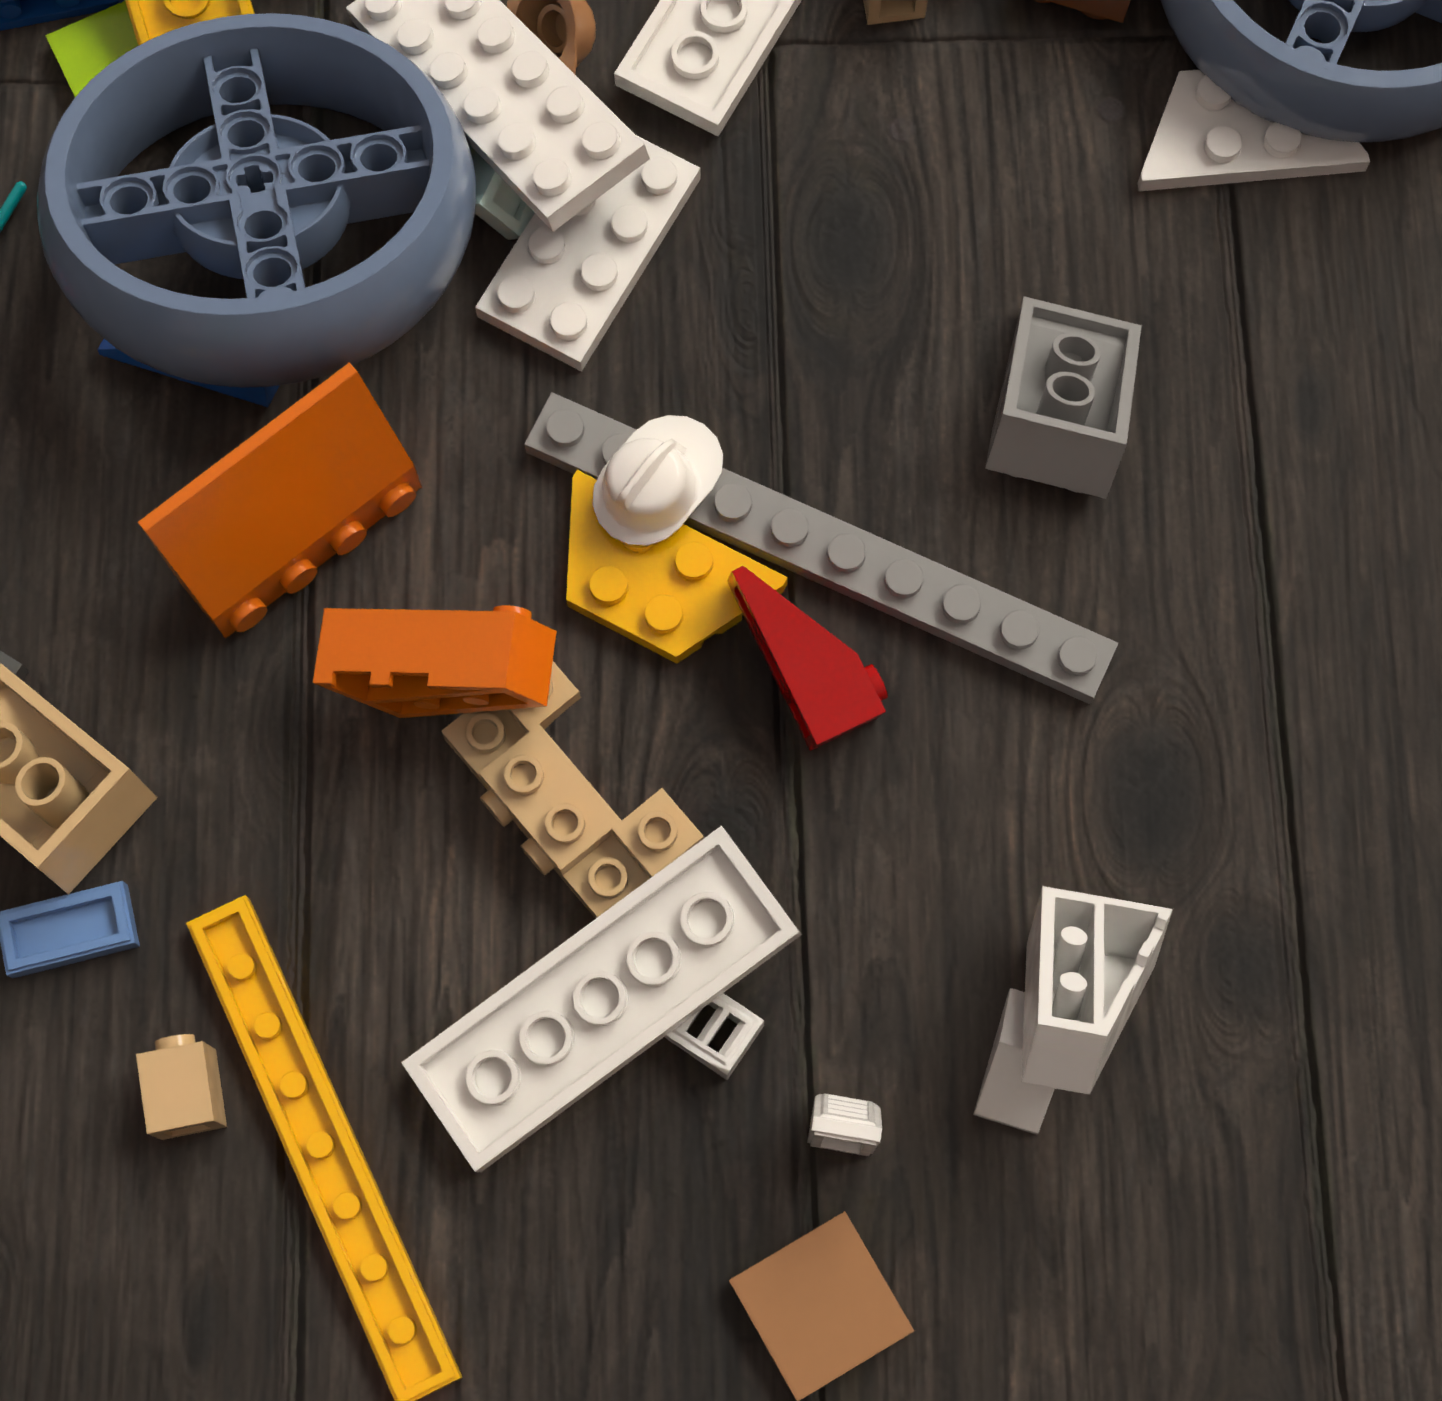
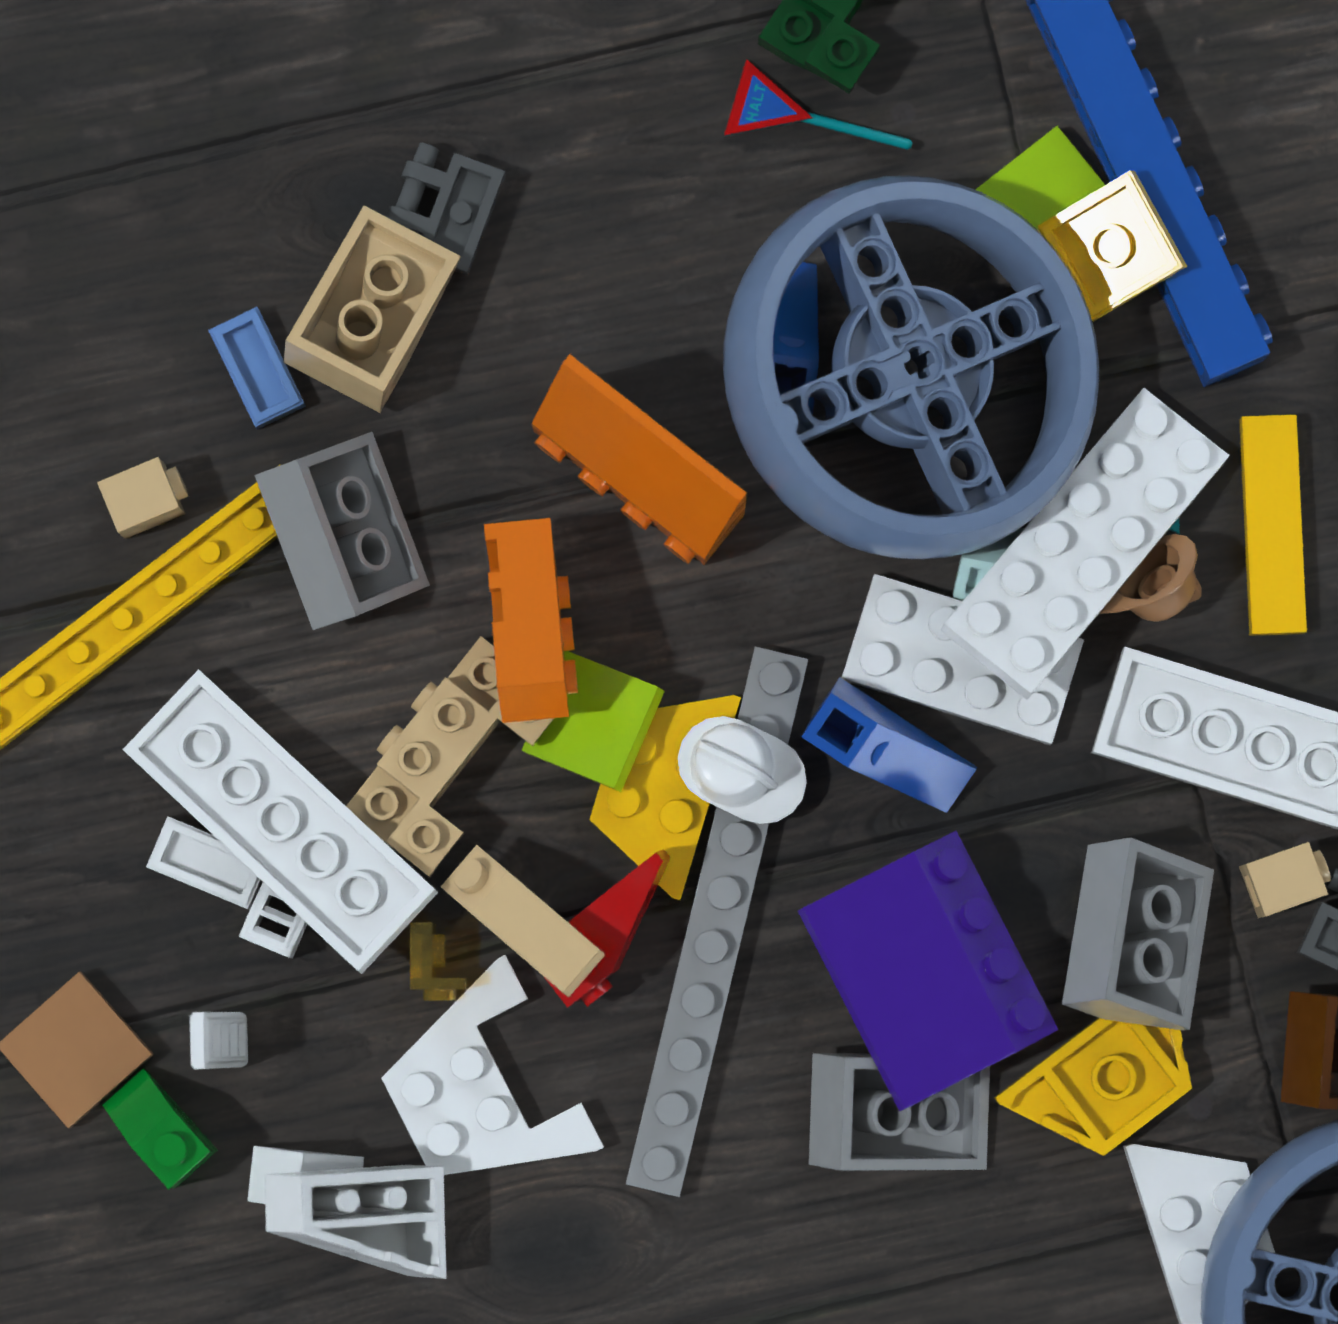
camera: 80 degrees right, 10 degrees up
none -> green slope [102,1068,218,1190]
none -> white tile [146,816,262,910]
none -> light grey slope [254,432,430,630]
none -> white wing [381,955,604,1175]
none -> clear yellow bracket [410,922,468,1001]
none -> tan slope [441,845,605,998]
none -> lime tile [521,651,665,792]
none -> dark purple slope [798,831,1058,1112]
none -> blue slope [802,677,977,813]
none -> yellow wing [994,1018,1192,1156]
none -> light grey slope [1062,837,1214,1030]

